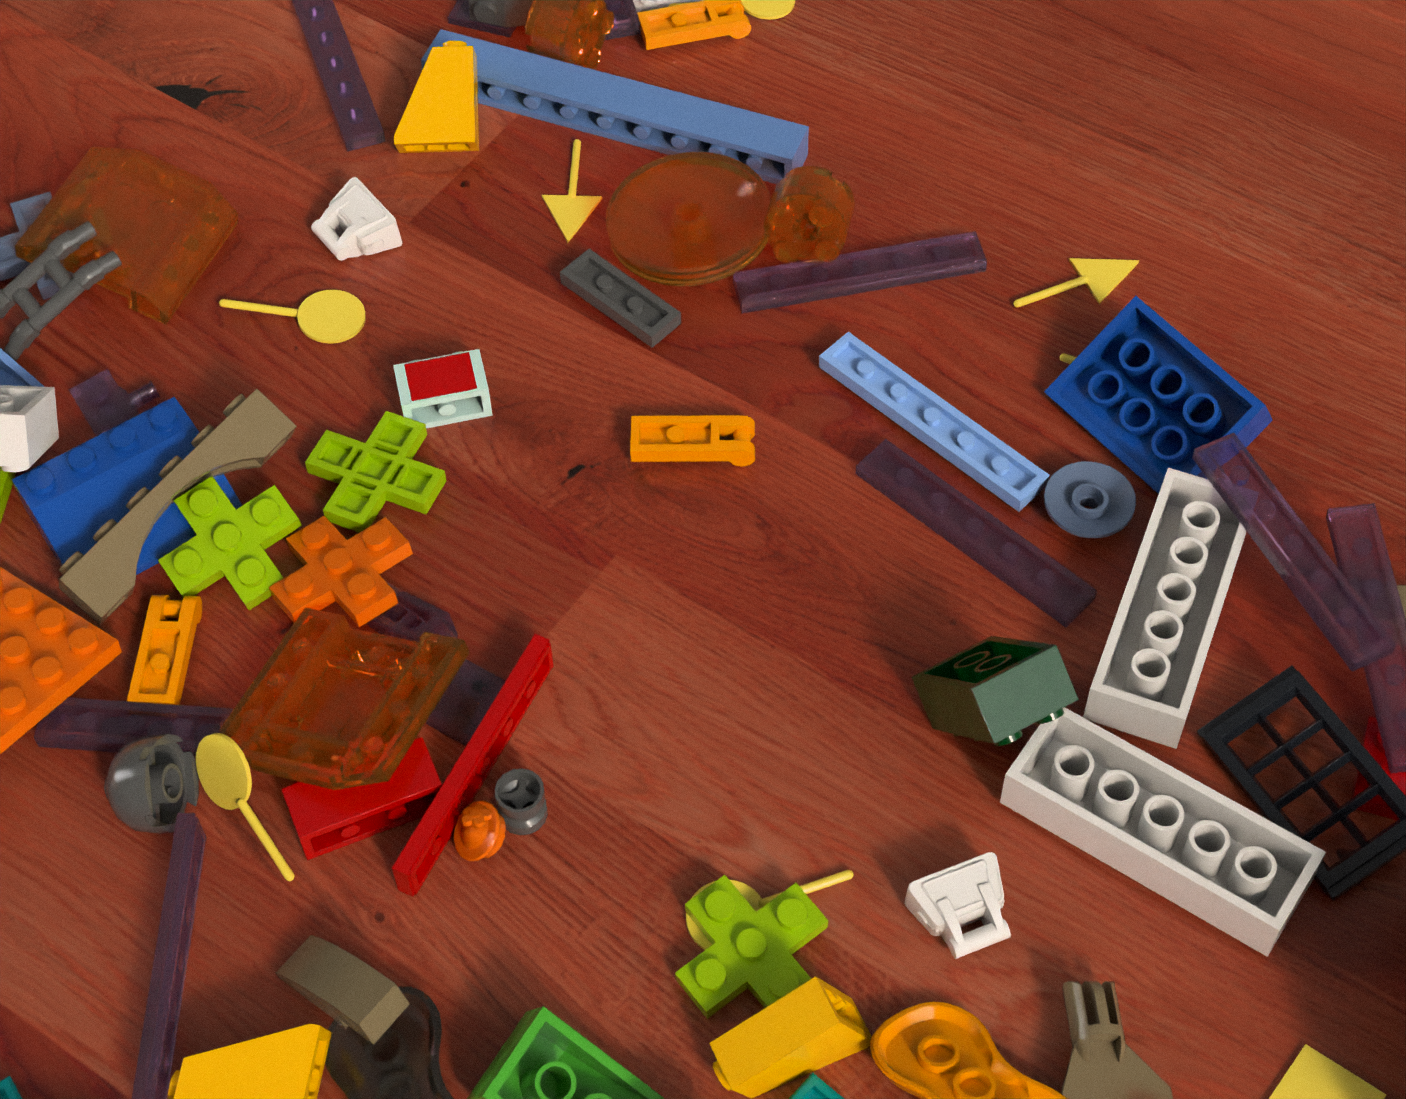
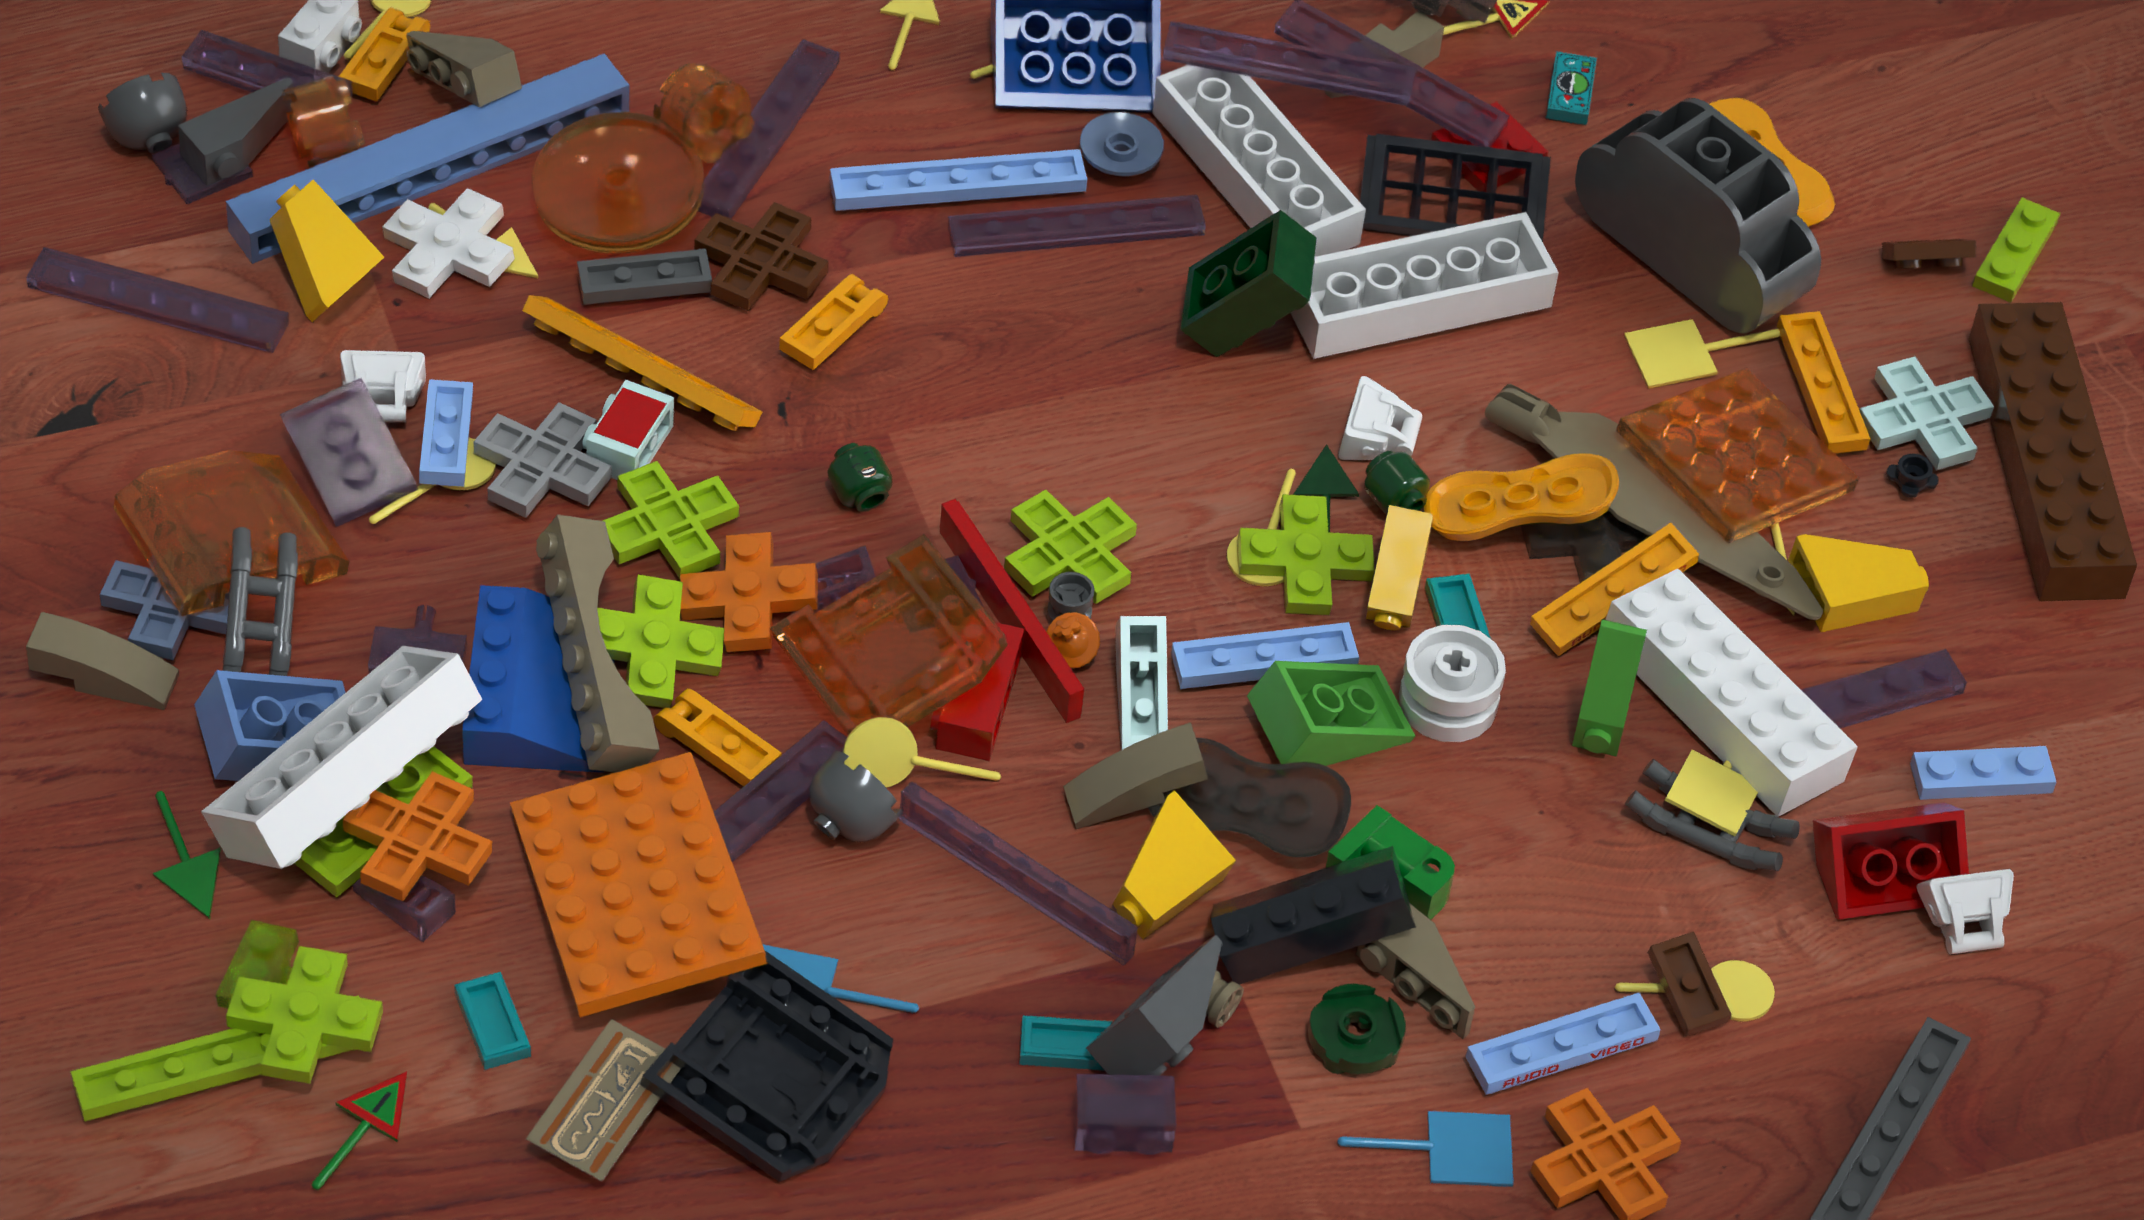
camera: 60 degrees left, 5 degrees down
none -> clear purple tile [280,377,418,527]
none -> white plate [382,188,514,298]
none -> dark tan slope [406,31,522,107]
none -> light blue plate [419,379,473,487]
none -> light grey plate [474,402,612,518]
none -> light orange plate [522,295,762,431]
none -> reddish brown plate [694,202,828,311]
none -> dark green head [827,443,893,512]
none -> lime plate [1004,490,1137,604]
none -> light aqua slope [1115,616,1168,750]
none -> light blue plate [1171,622,1359,689]
none -> dark green piece [1293,444,1359,532]
none -> dark green head [1364,451,1430,515]

